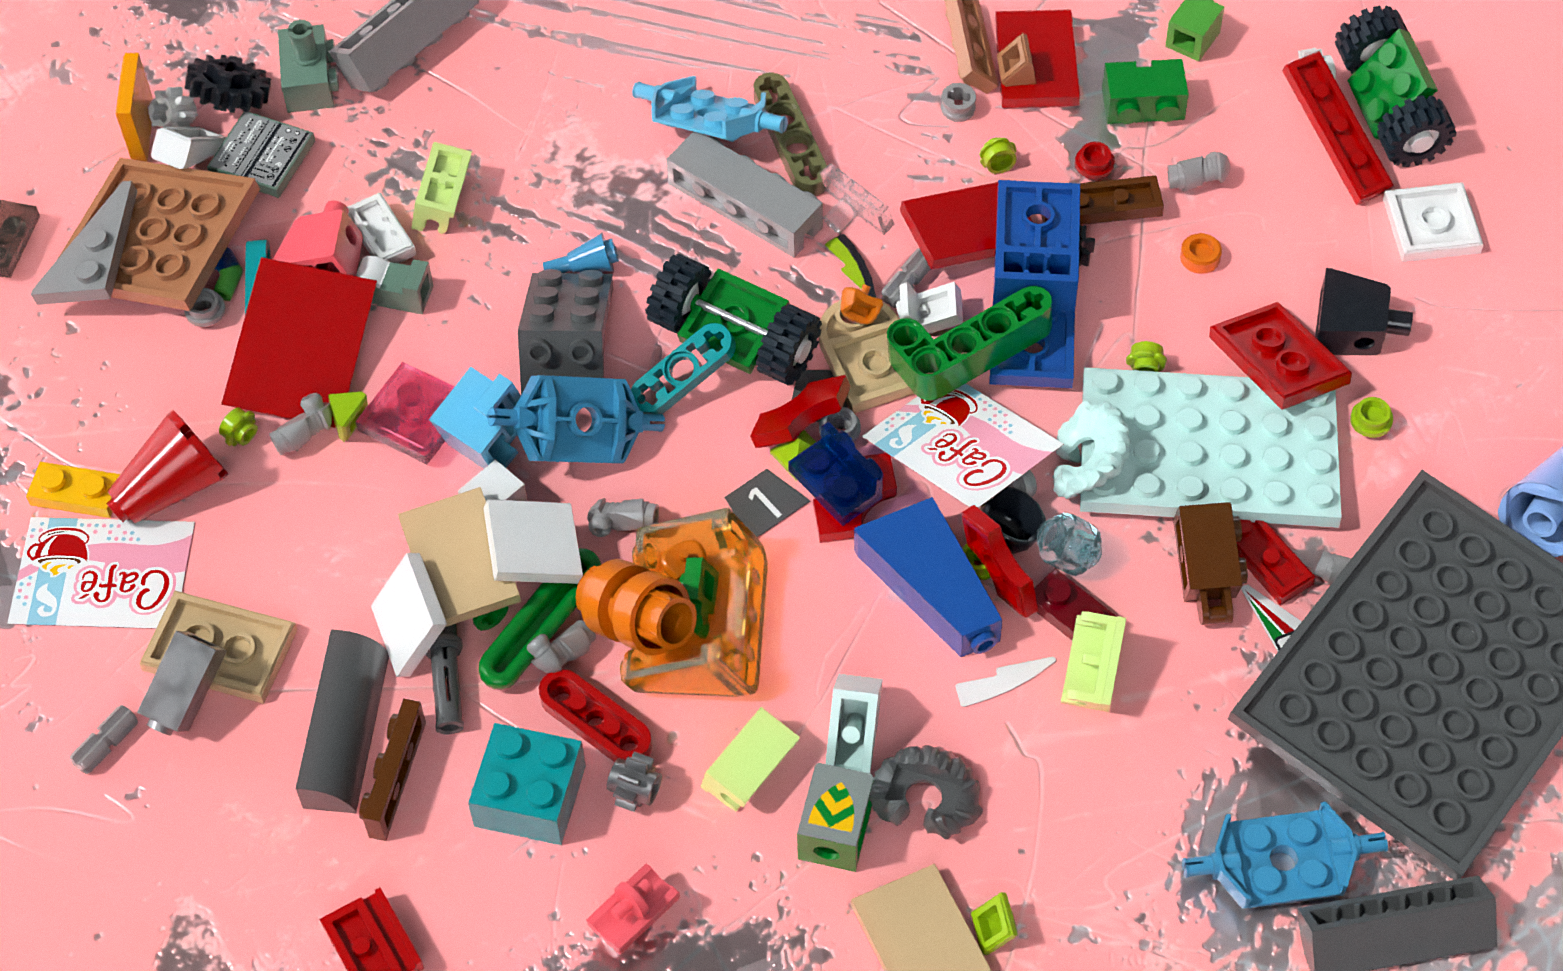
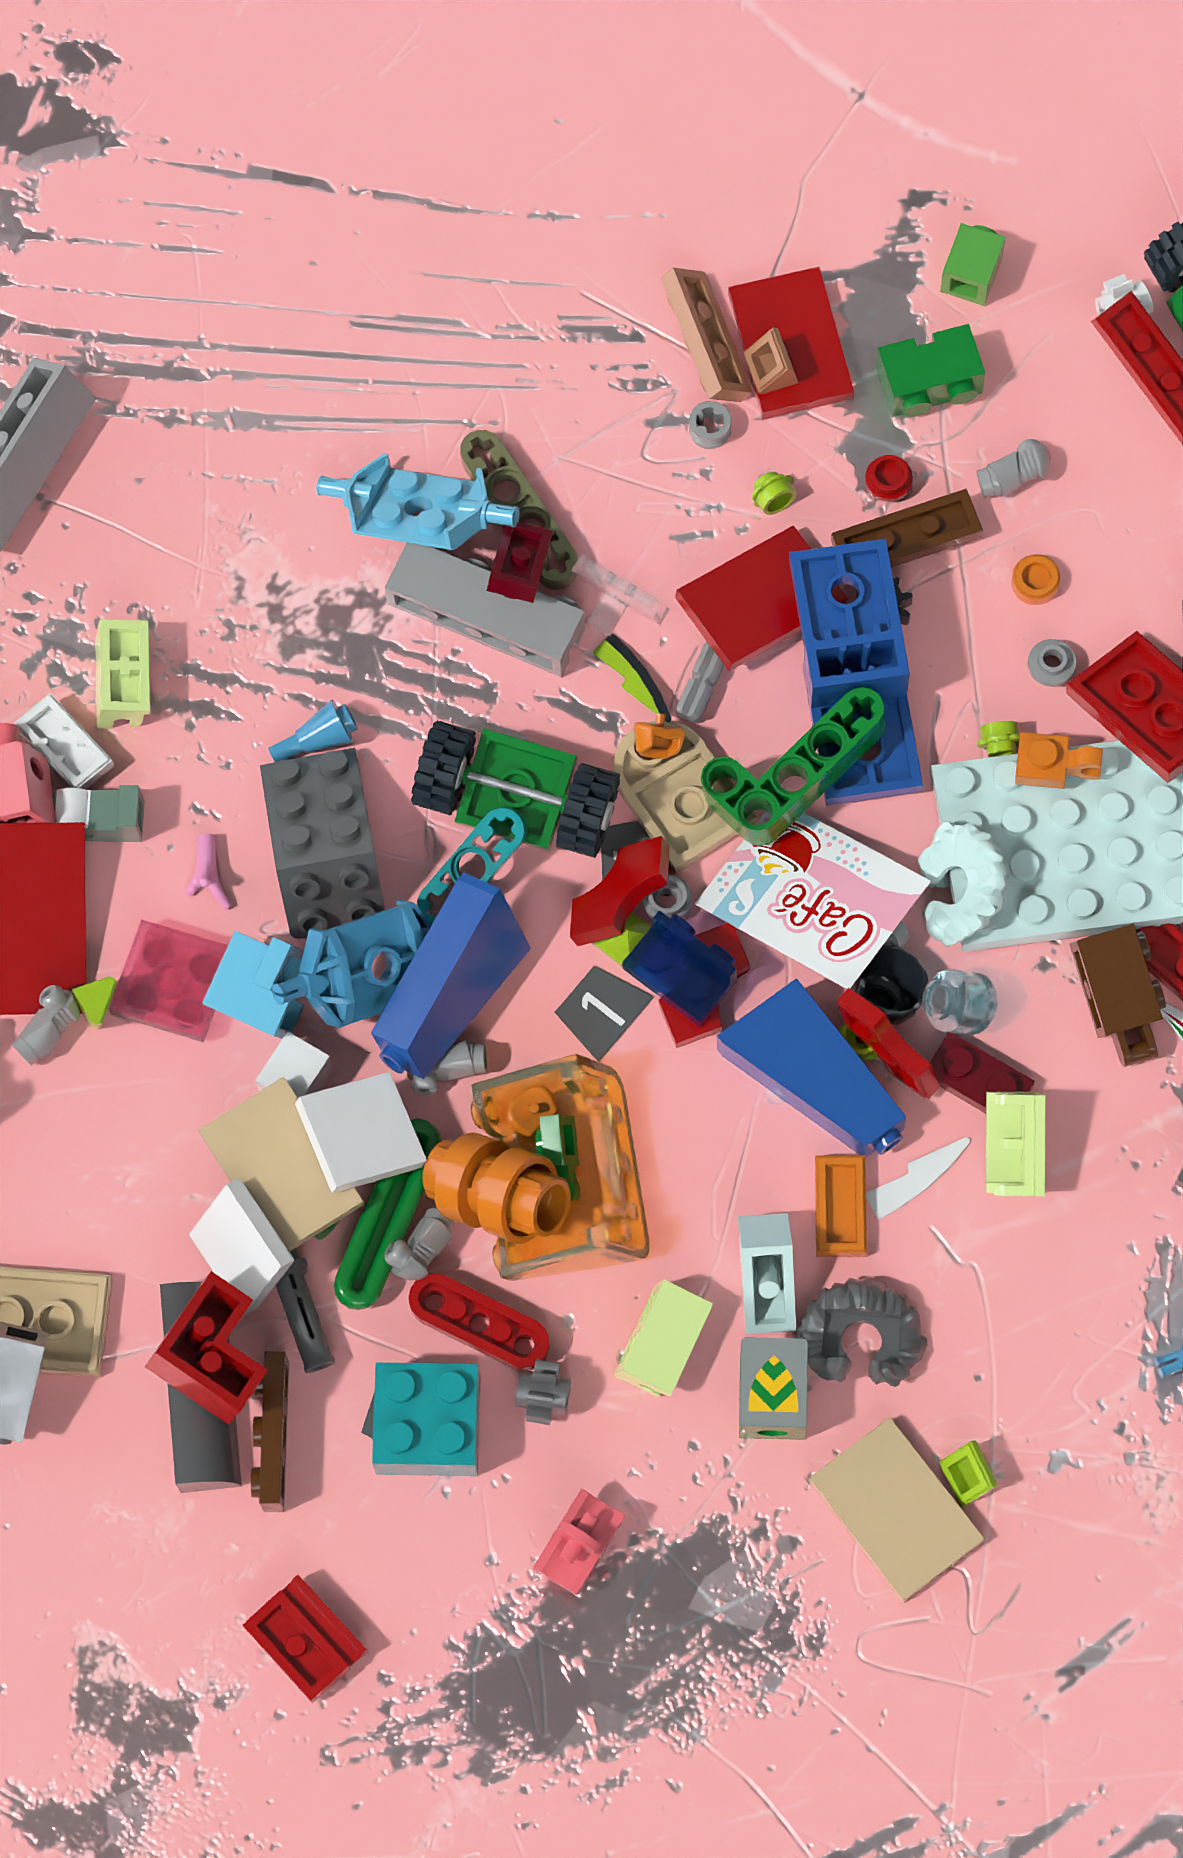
camera: 10 degrees left, 15 degrees up
white bracket [896,282,963,334] -> none
none -> red brick [144,1271,268,1425]
none -> bright pink bar [185,833,232,910]
none -> blue slope [371,872,531,1080]
none -> dark red plate [486,521,553,603]
none -> orange tile [815,1155,867,1257]
none -> orange plate [1015,732,1103,789]
none -> light grey plate [1027,639,1076,687]

